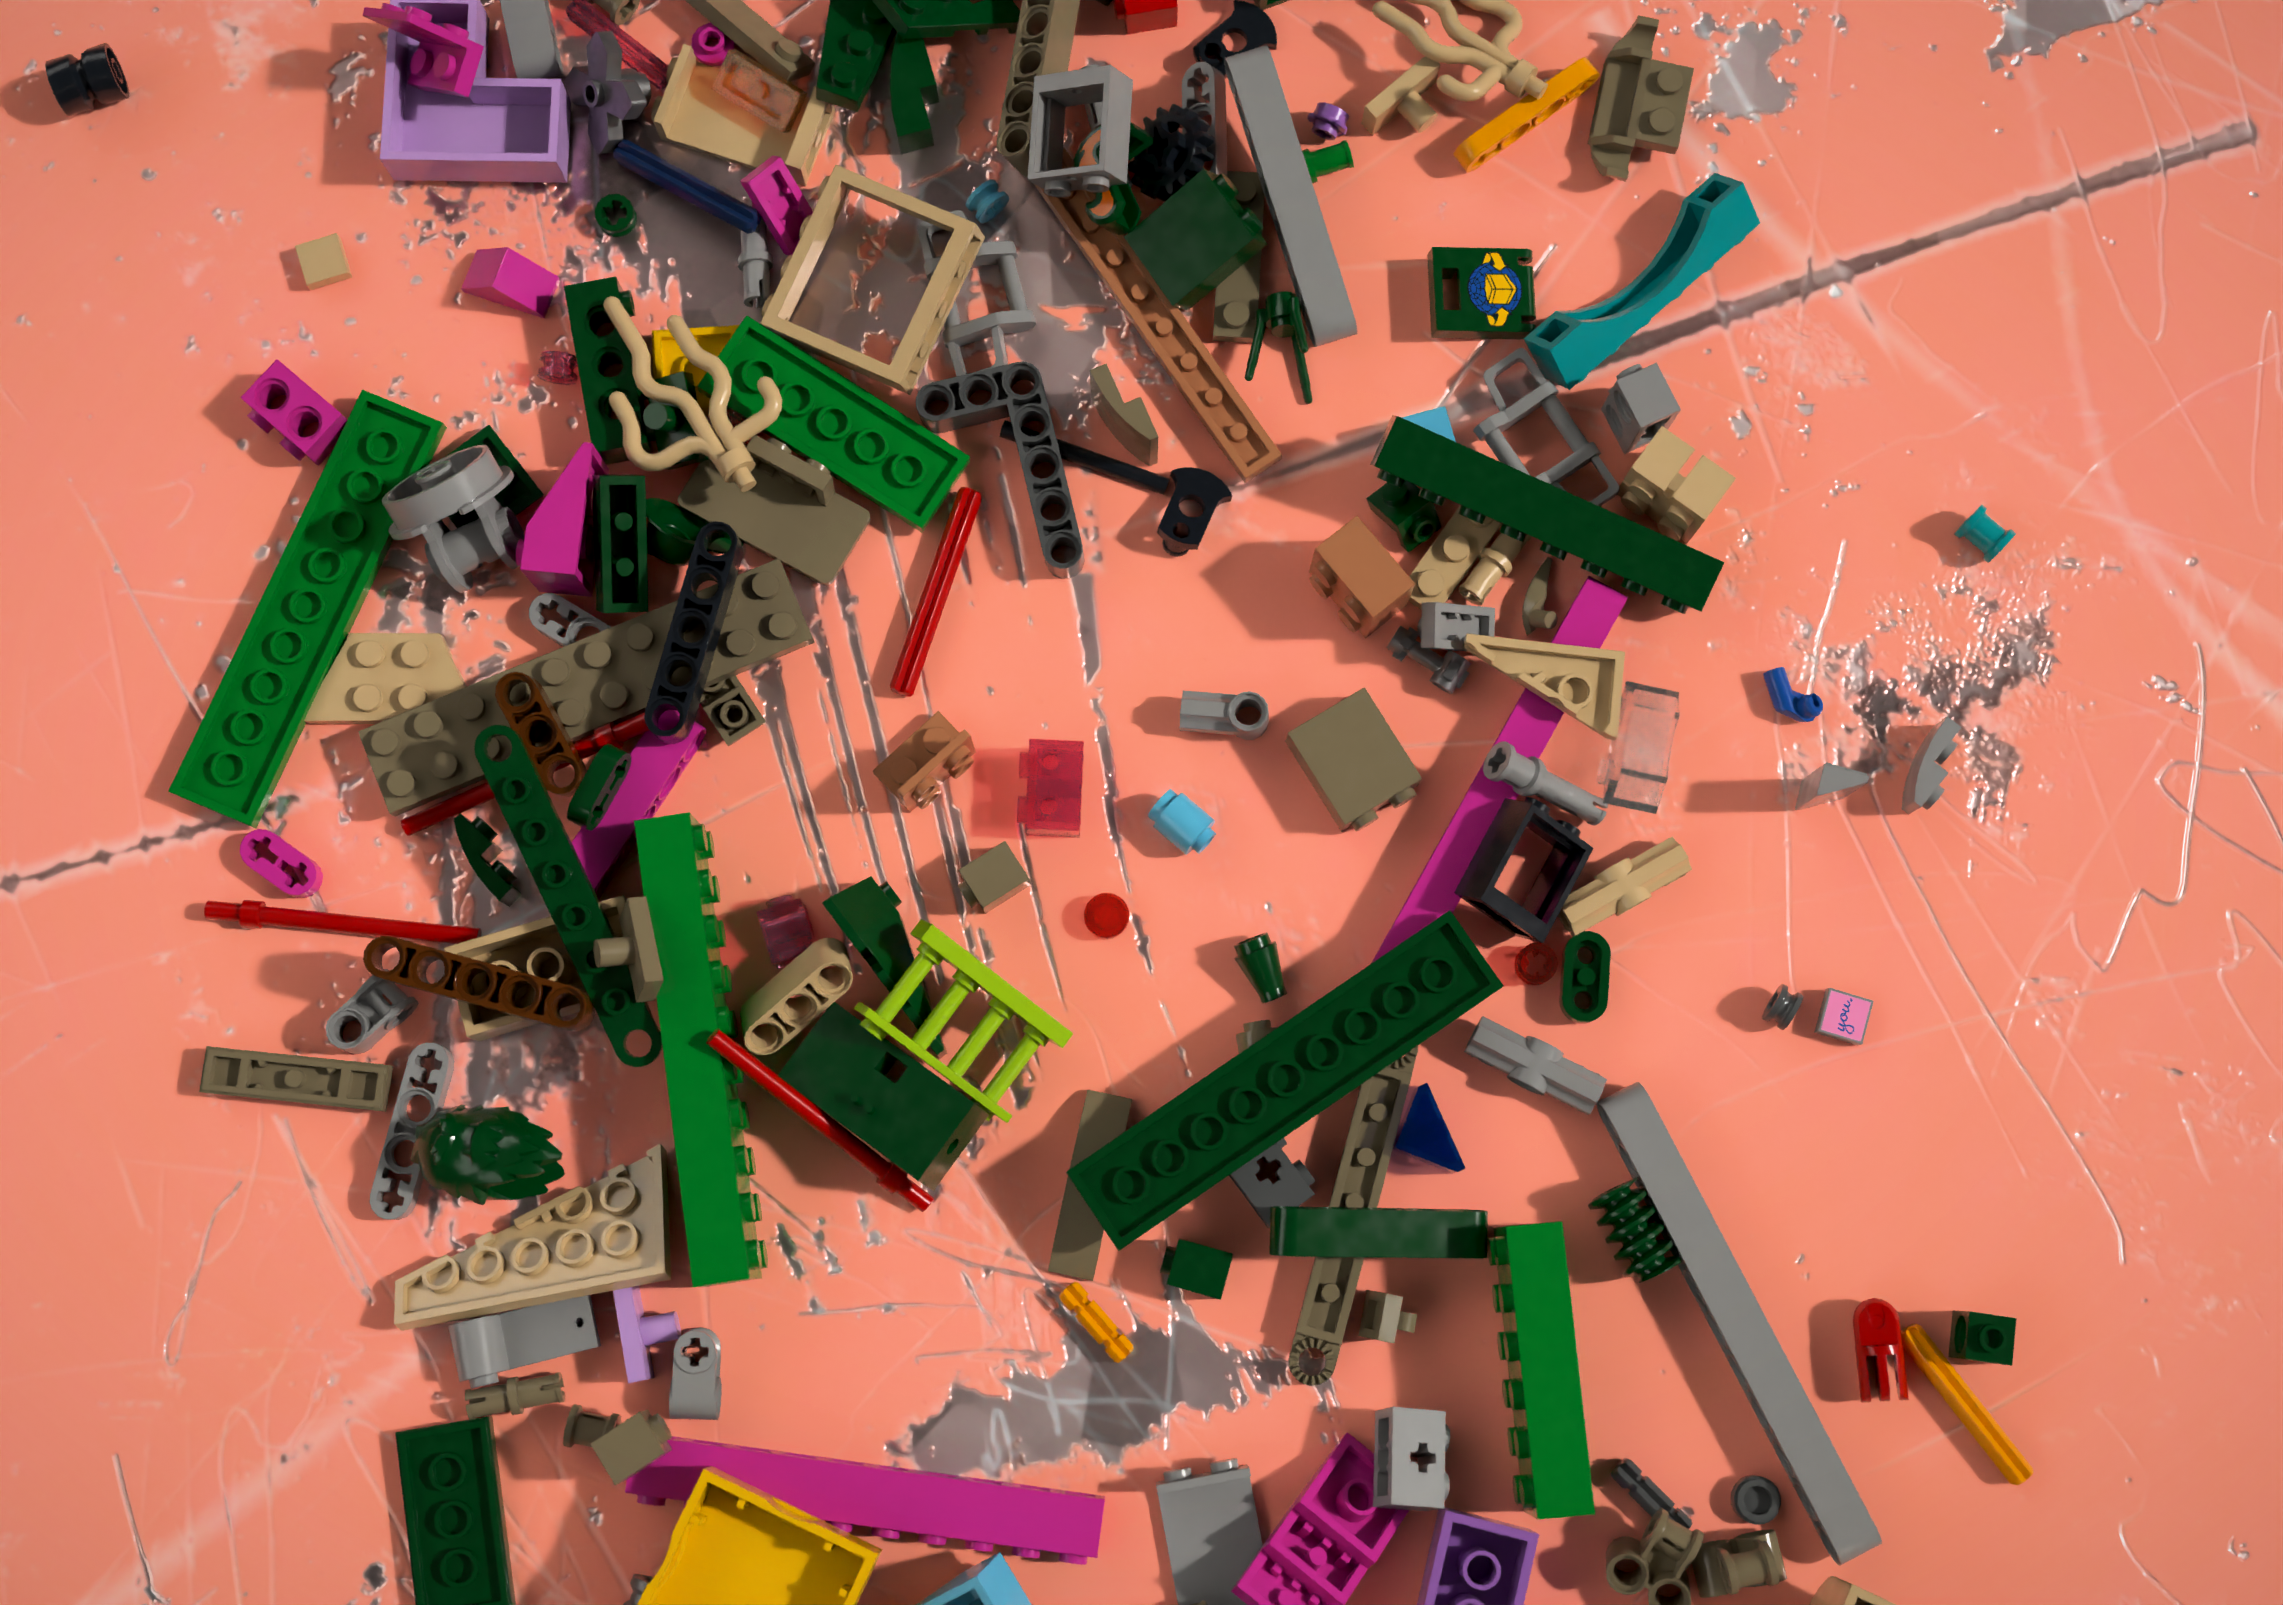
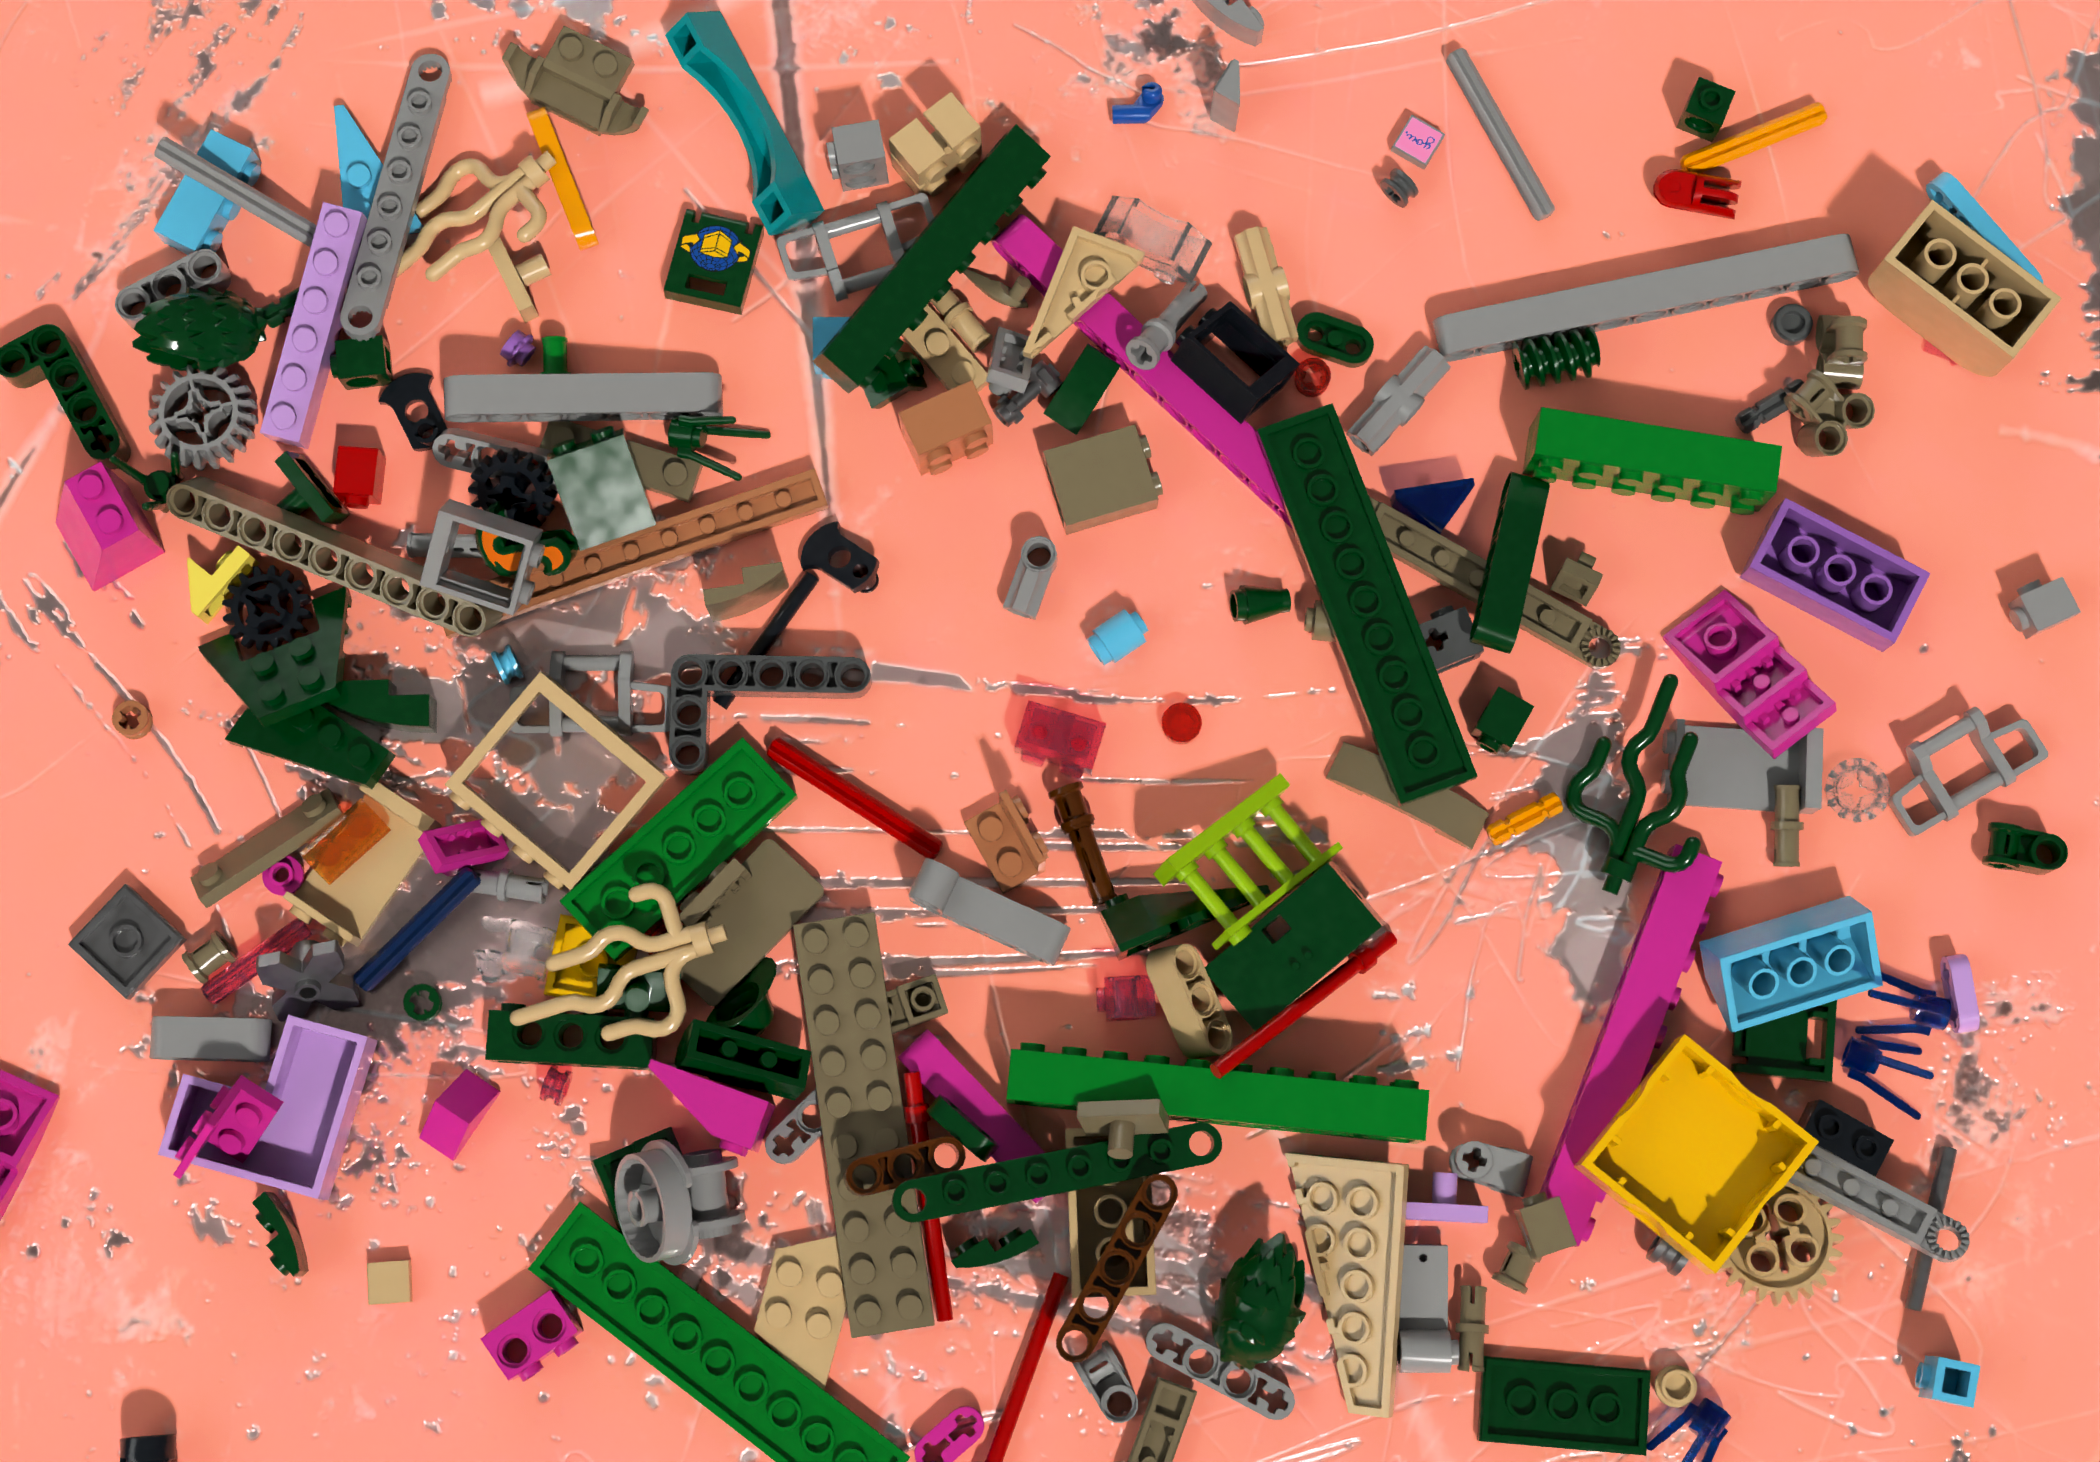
camera: 75 degrees left, 0 degrees up
black beam [644,521,743,744] -> none
dark tan brick [957,841,1031,914] -> none
light grey brick [1373,1406,1450,1511] -> none
none -> dark green slope [252,1191,309,1277]
none -> clear animal [473,916,557,984]
none -> light grey beam [908,858,1071,966]
none -> dark green slope [1043,343,1121,435]
none -> reddish brown pin [1048,781,1117,907]
none -> light grey axle [1446,48,1555,221]
none -> dark green plant [1565,674,1701,895]

